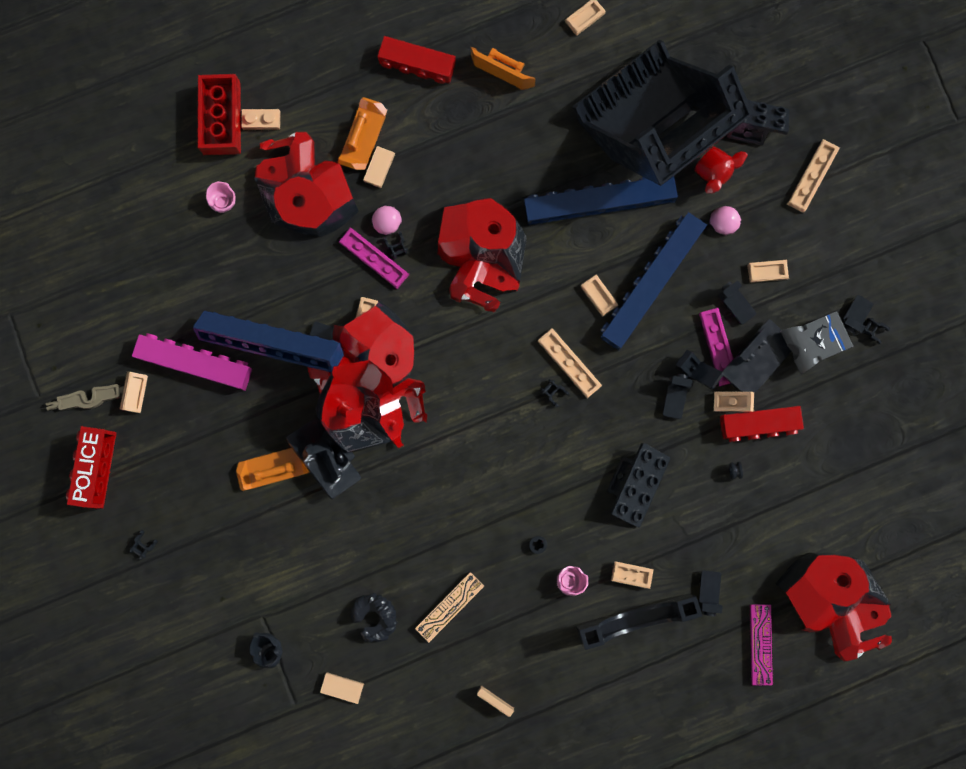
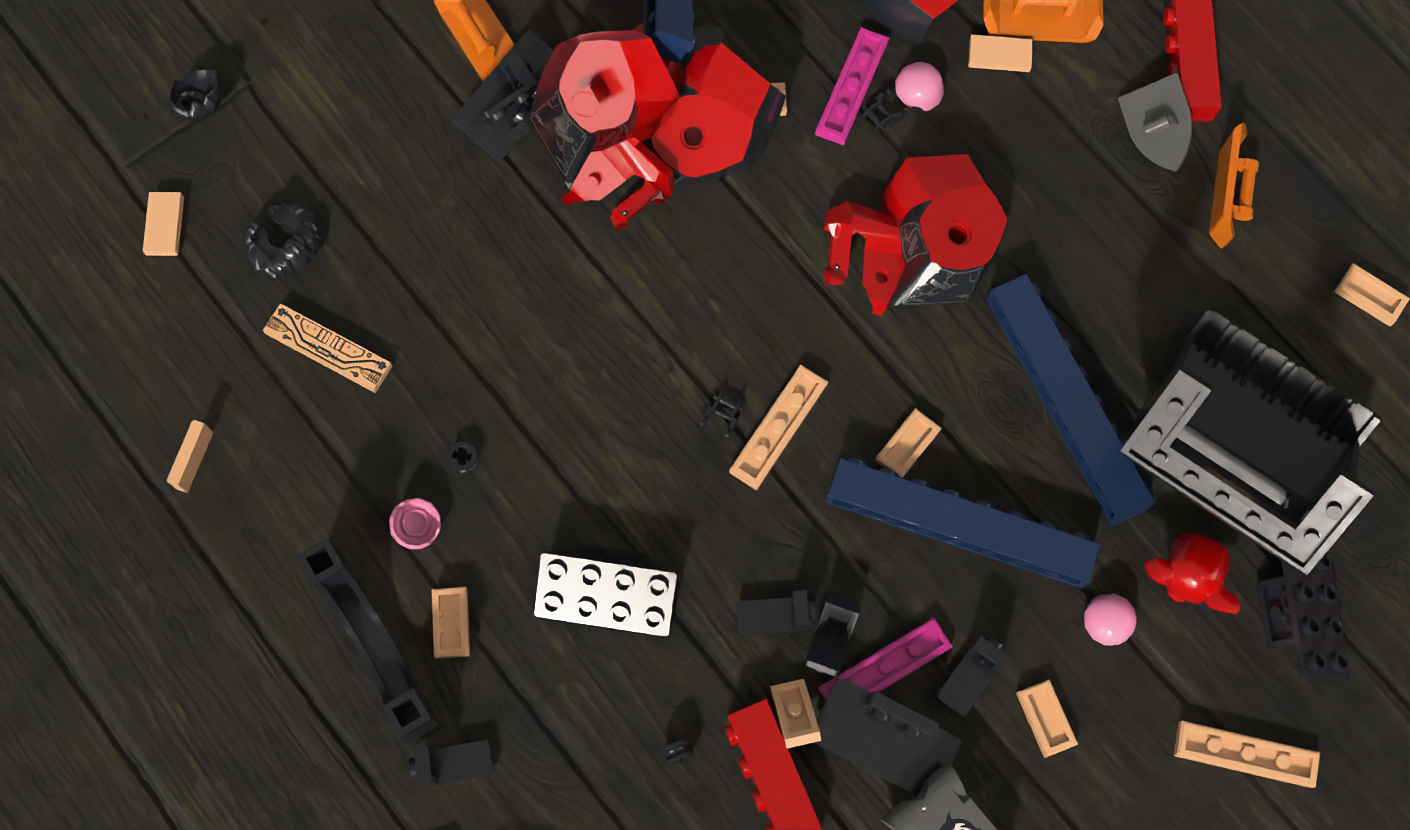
camera: 70 degrees right, 10 degrees down
none -> dark grey shield [1118,73,1193,172]

